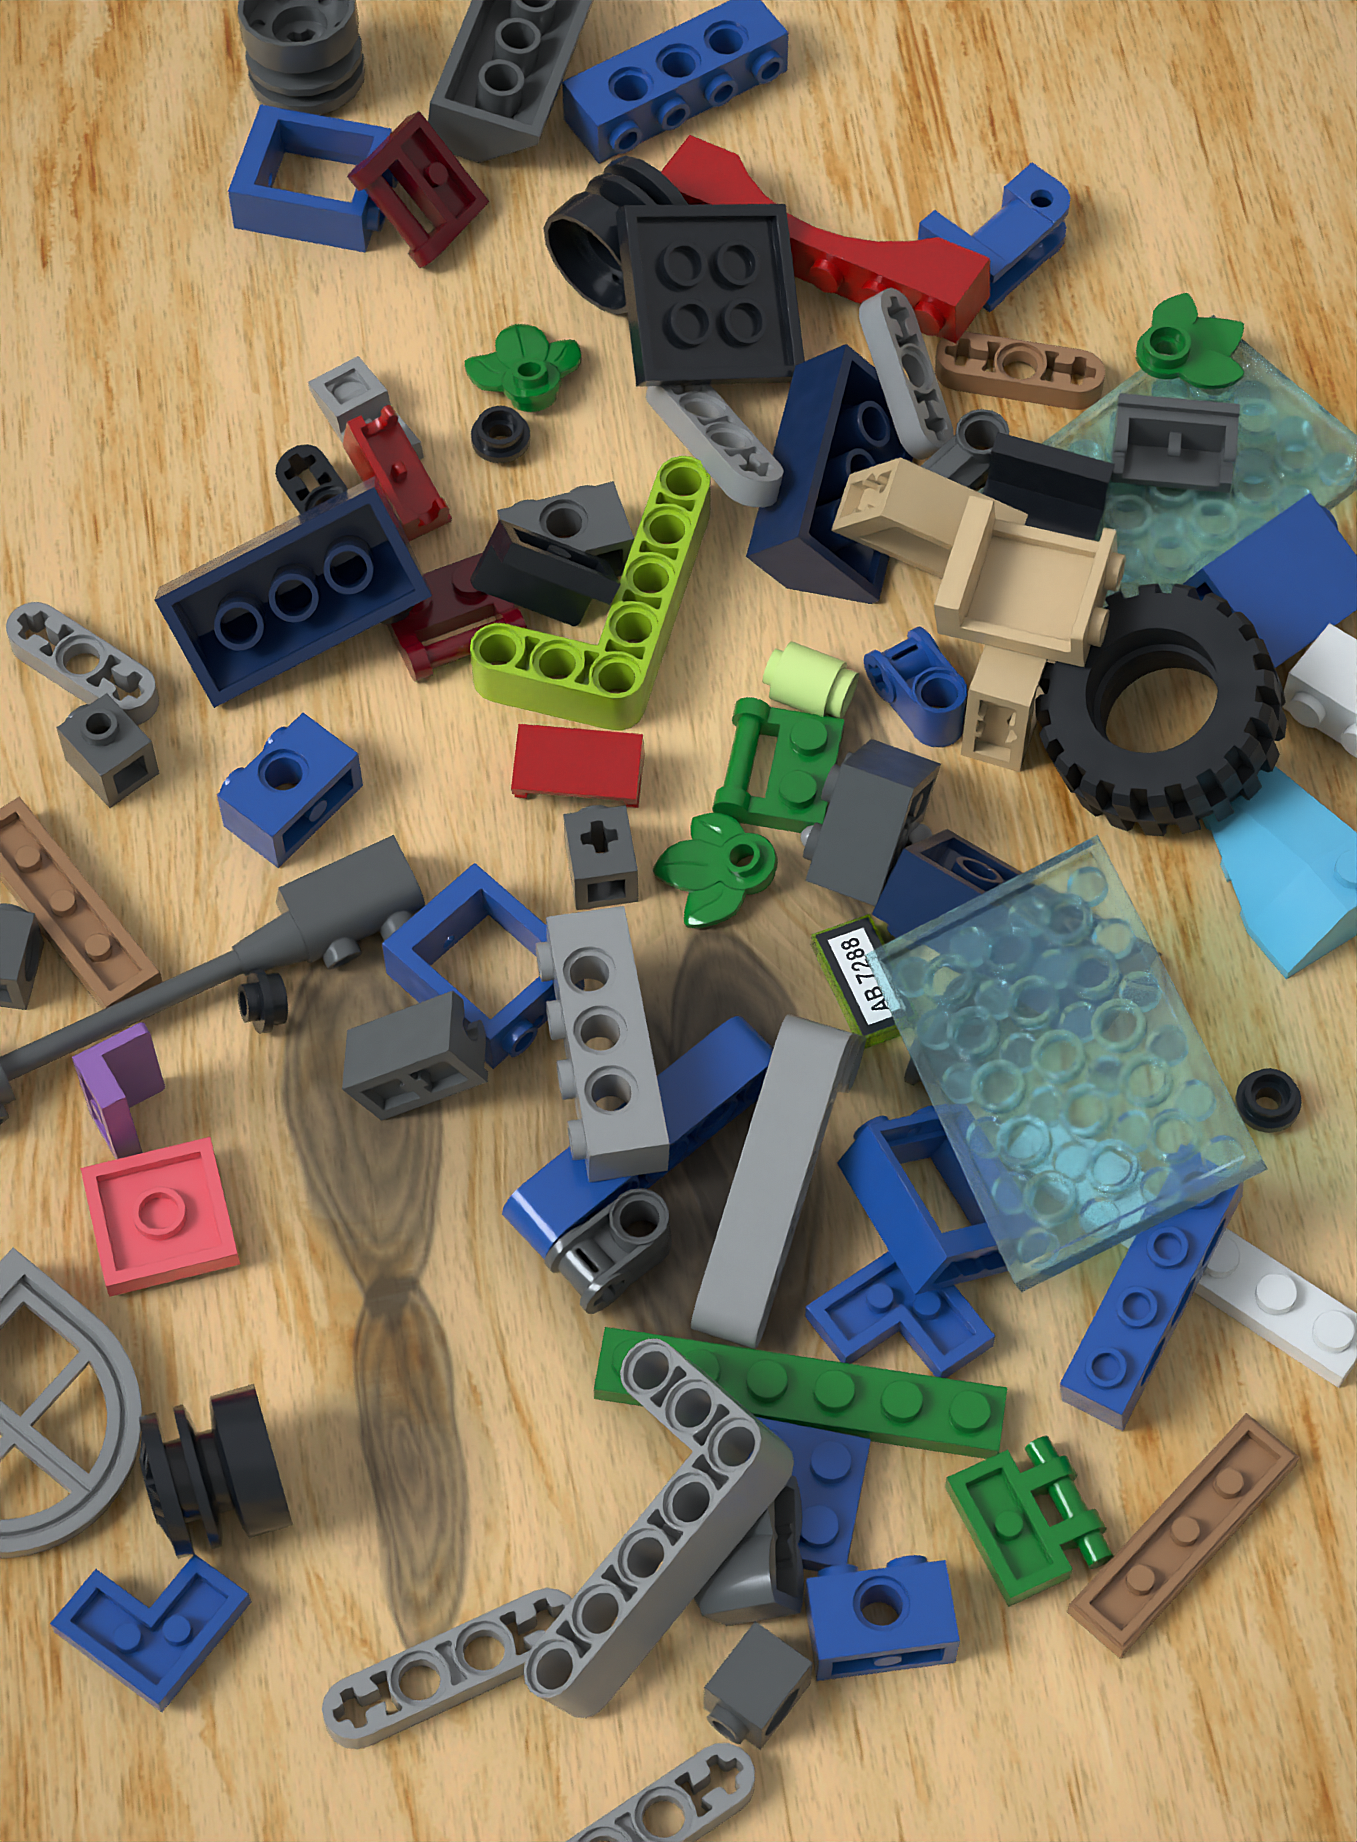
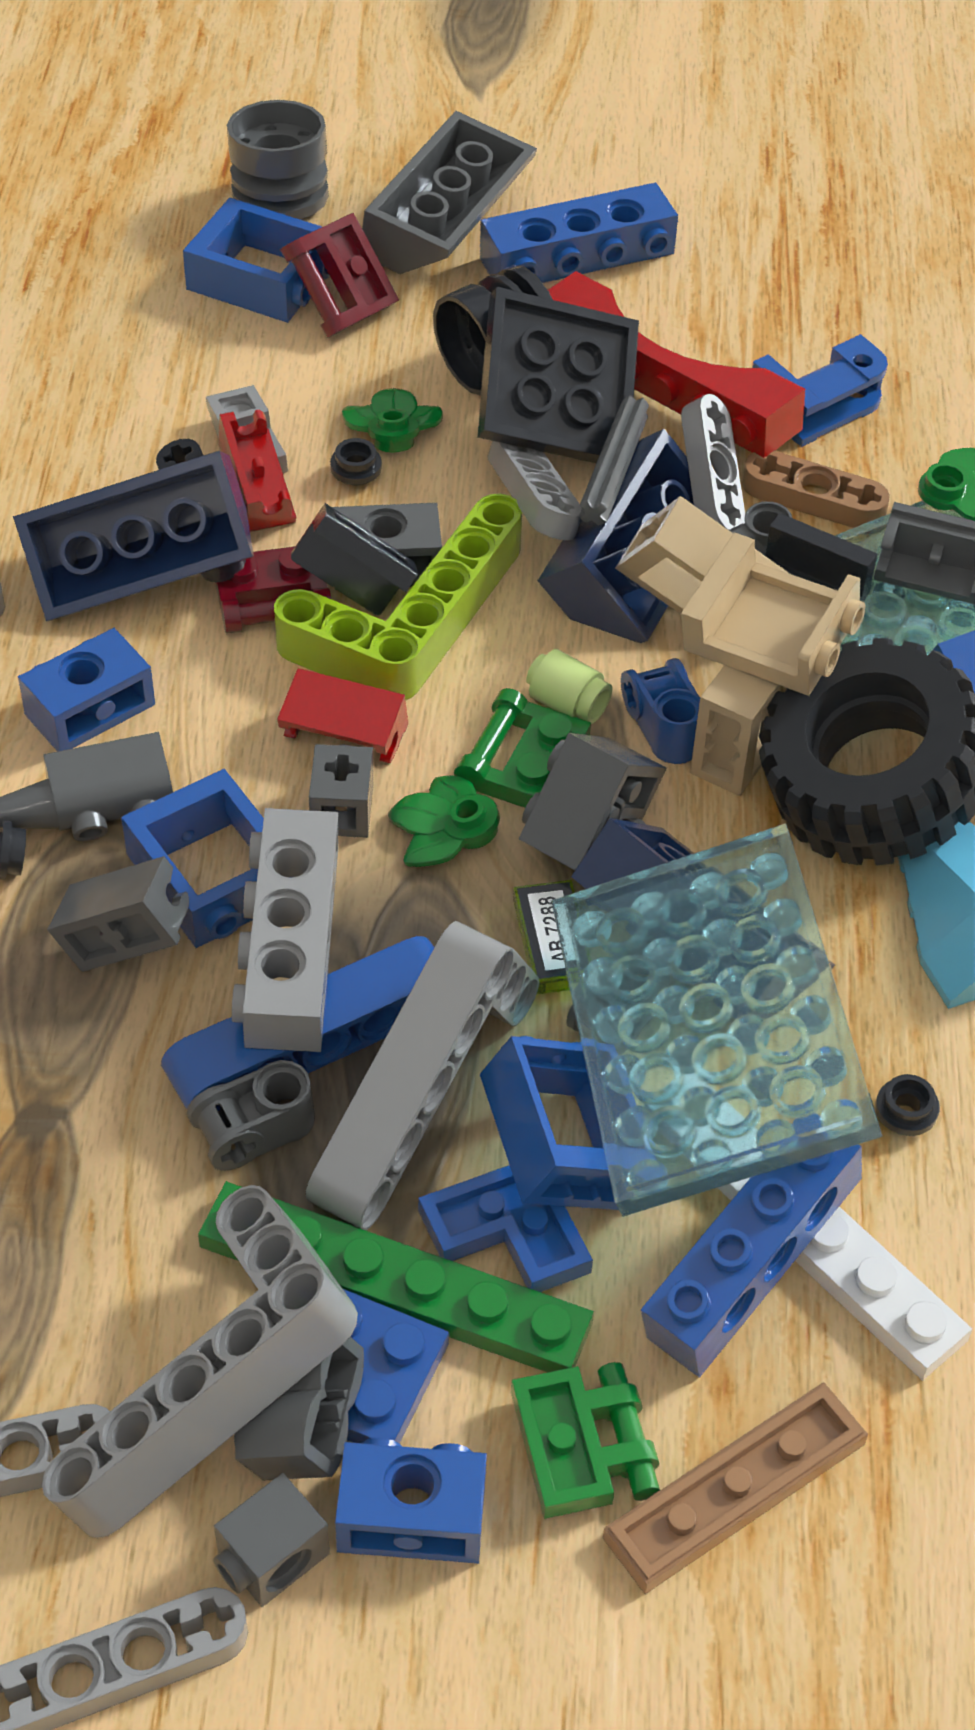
camera: 10 degrees right, 10 degrees down
none -> dark grey axle [579,396,649,526]

